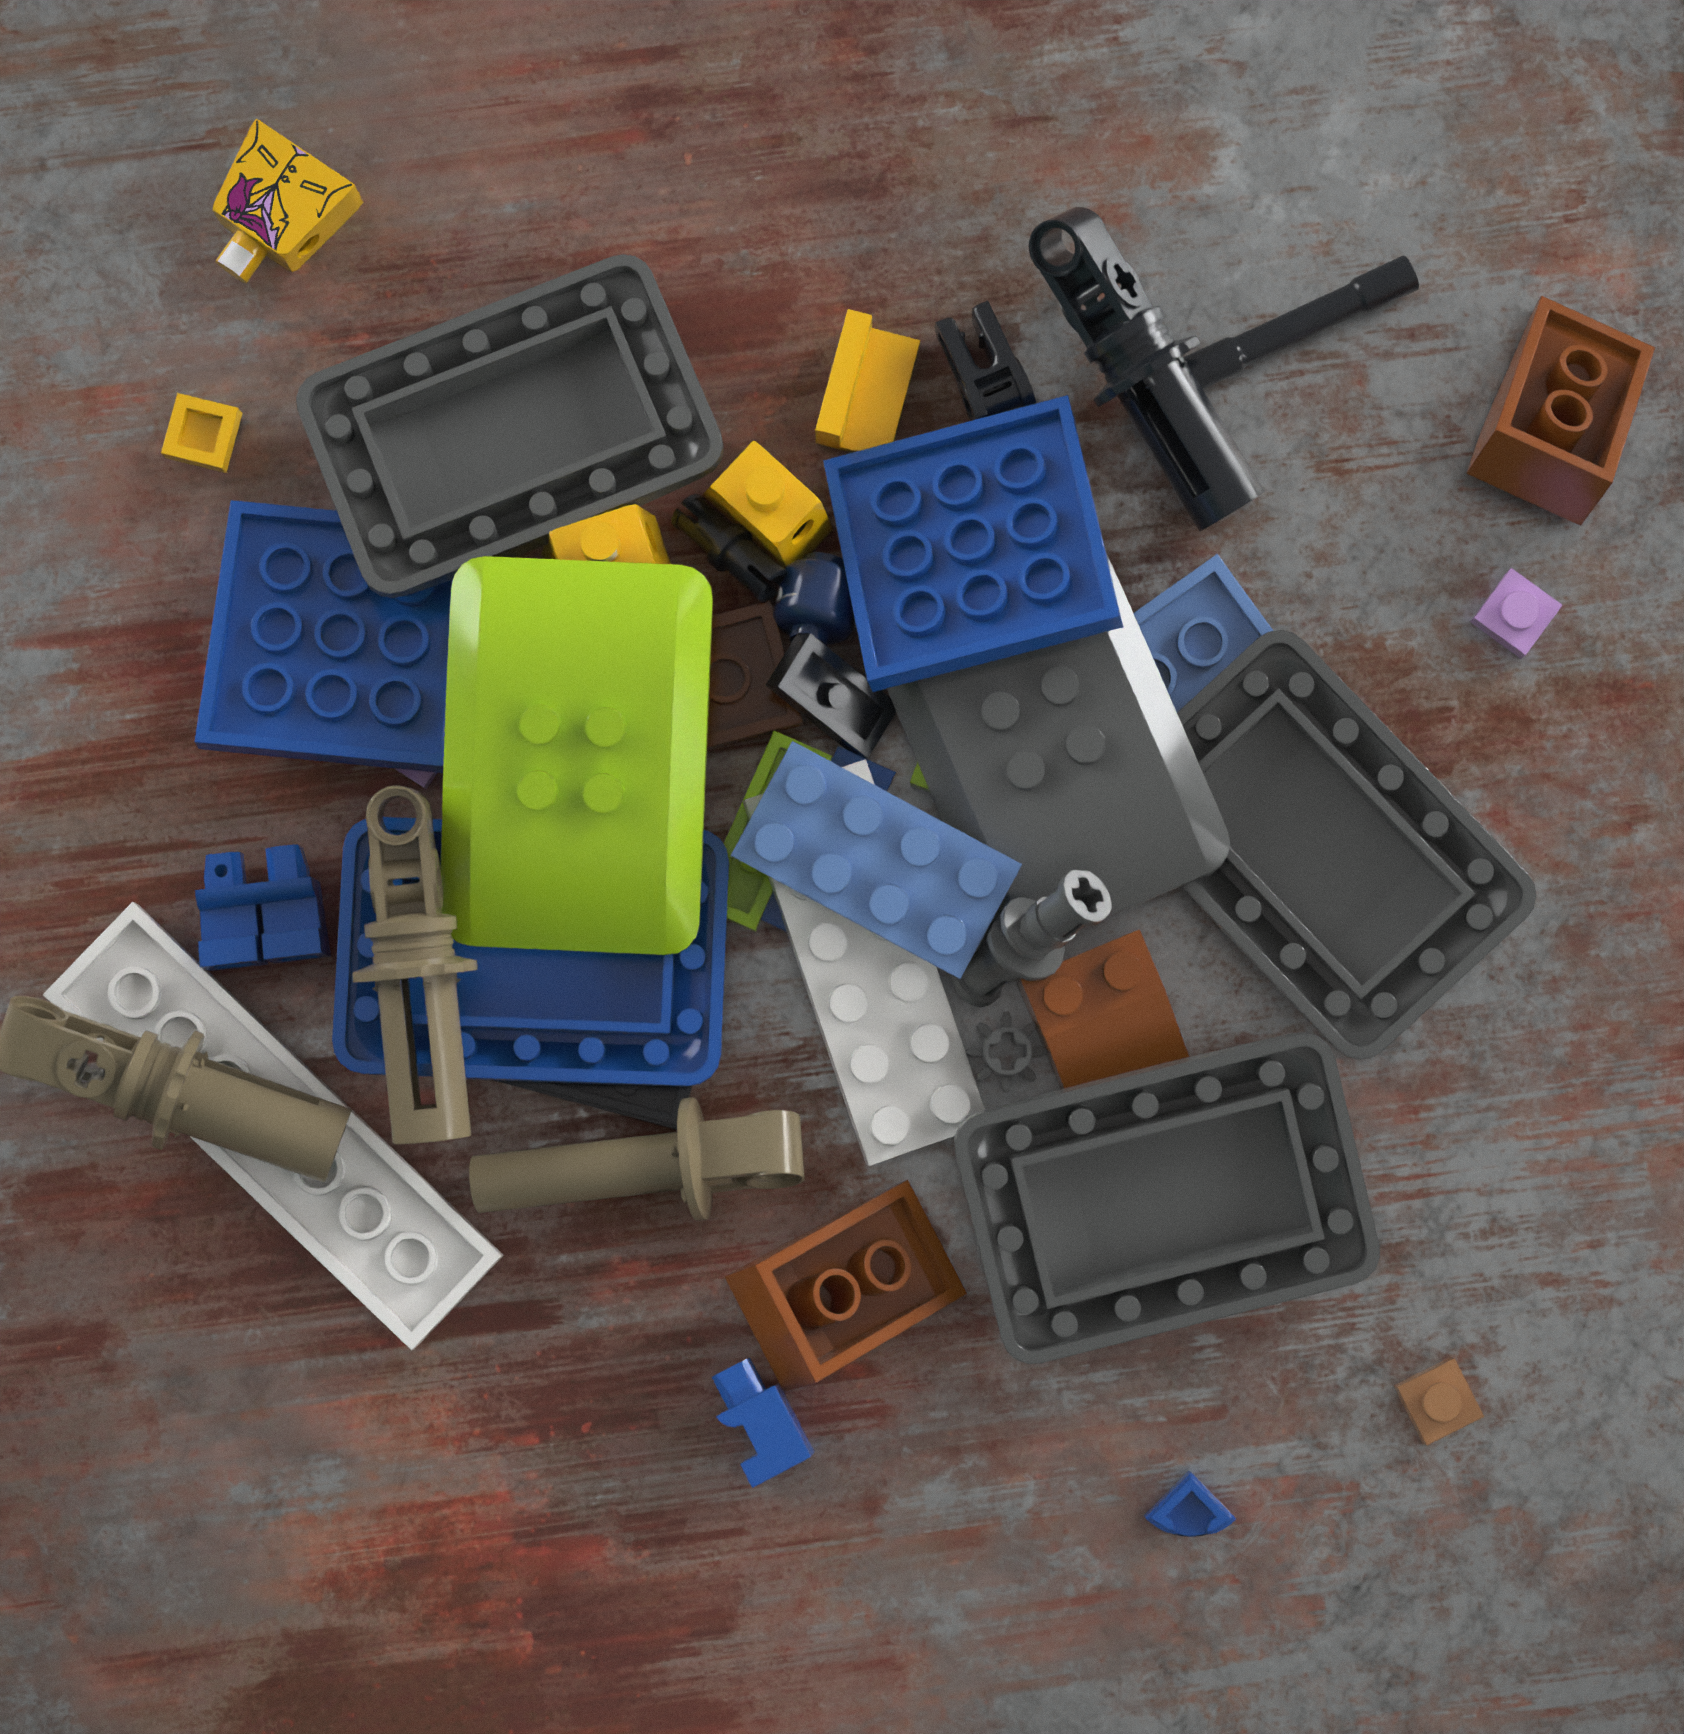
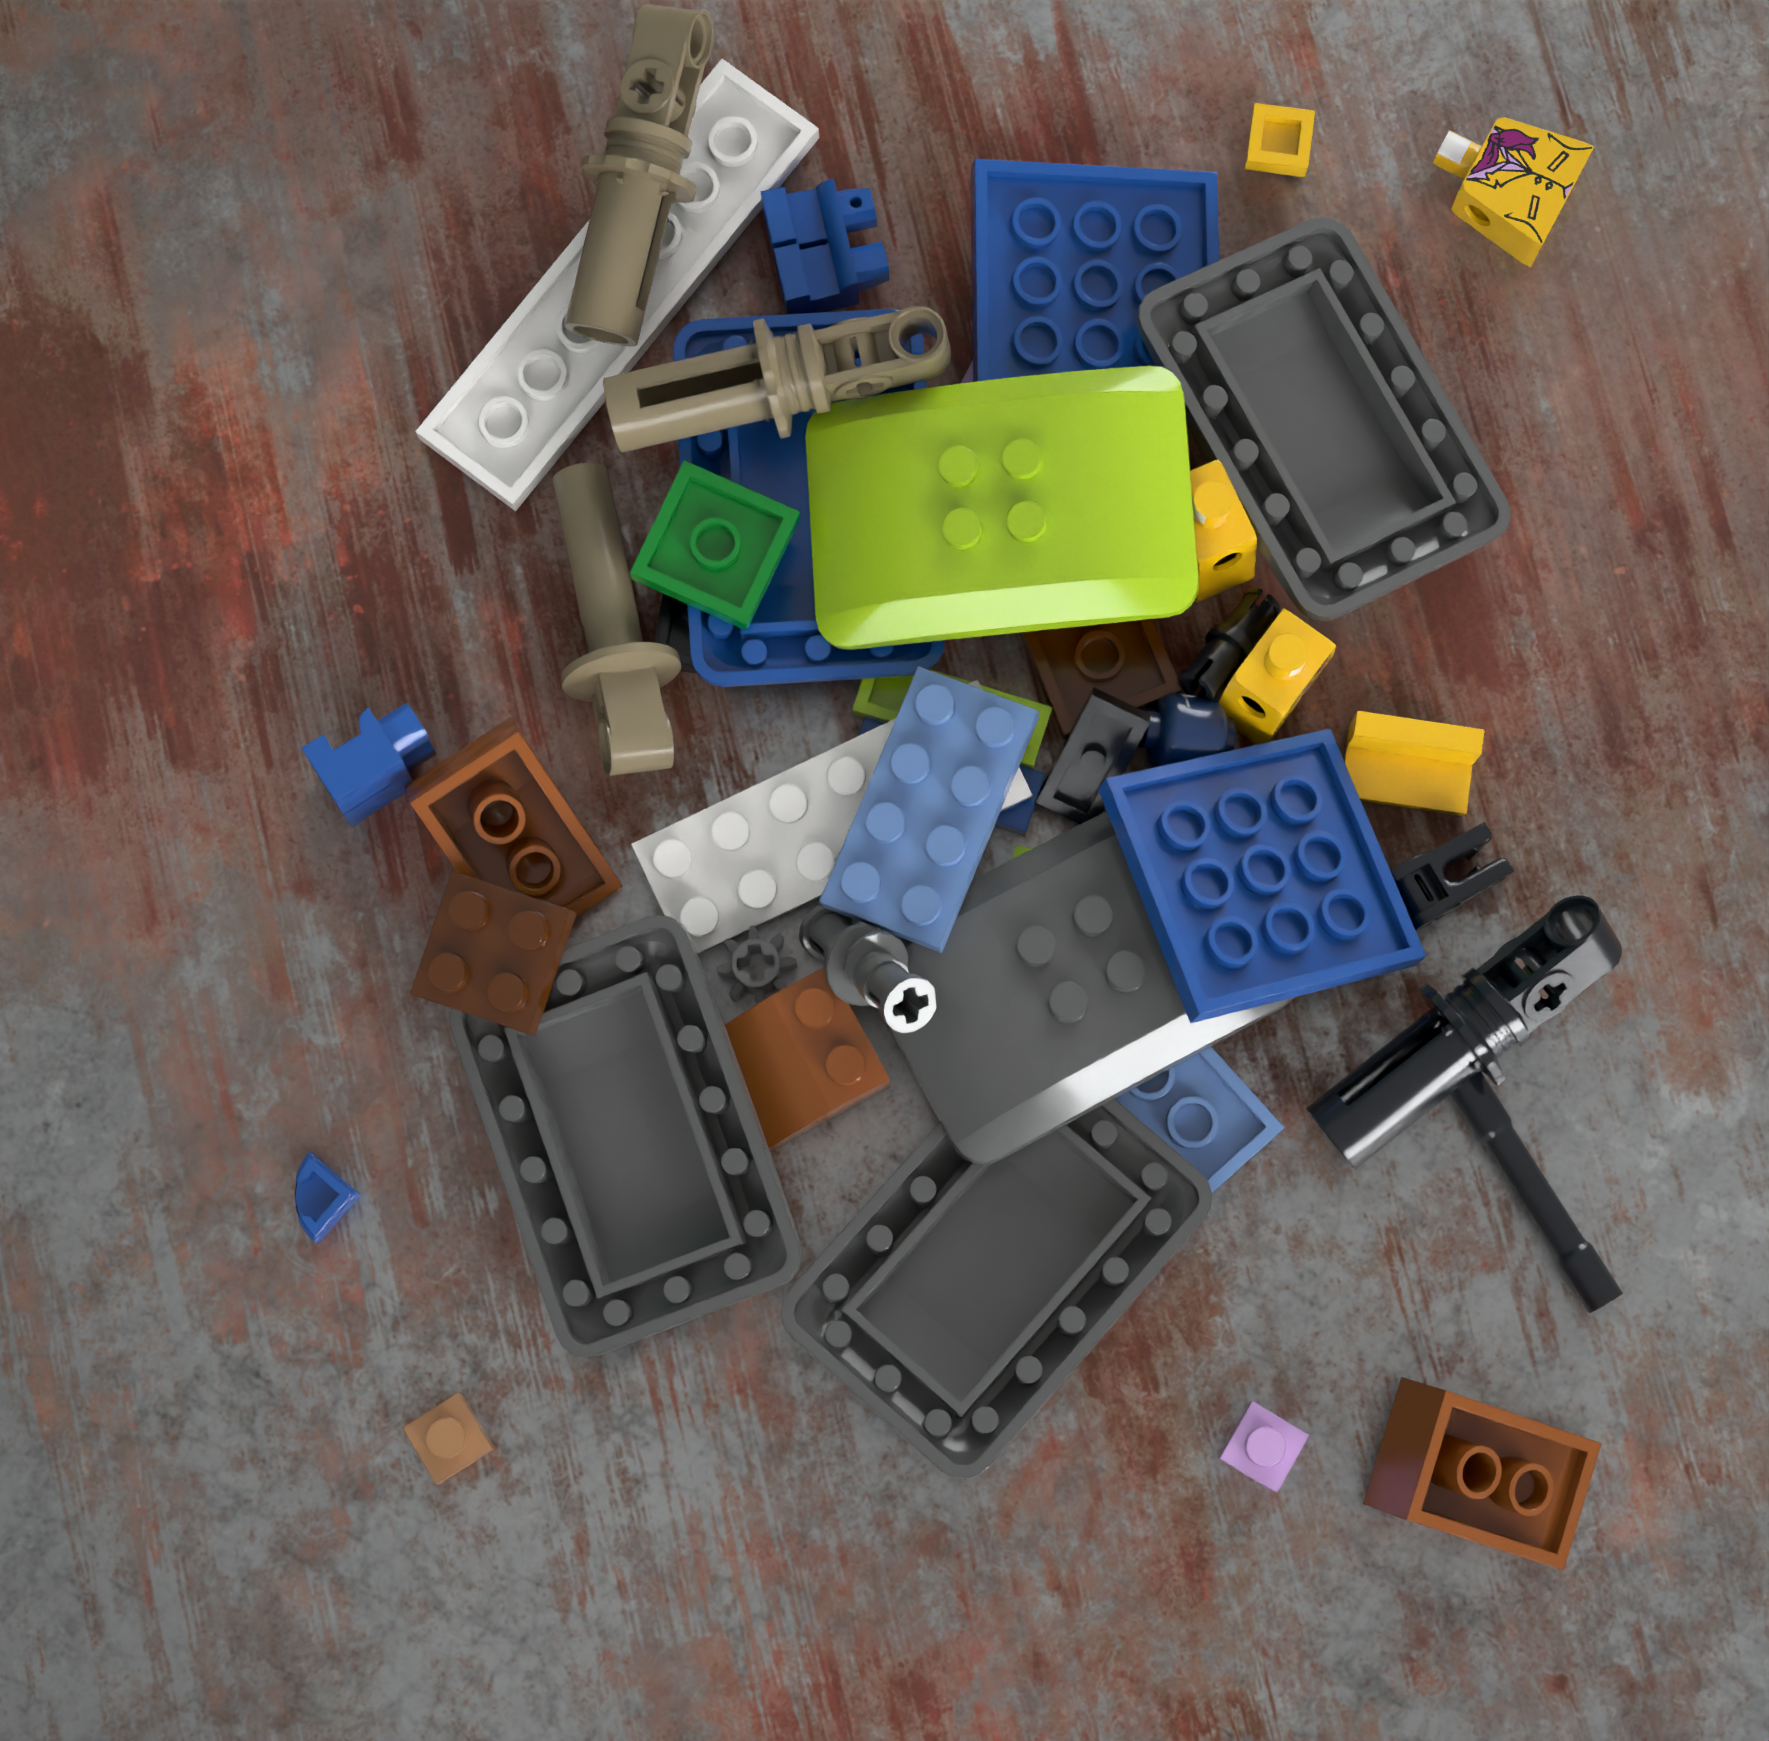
camera: 85 degrees right, 5 degrees down
none -> reddish brown plate [410,871,577,1036]
none -> green plate [630,460,800,631]

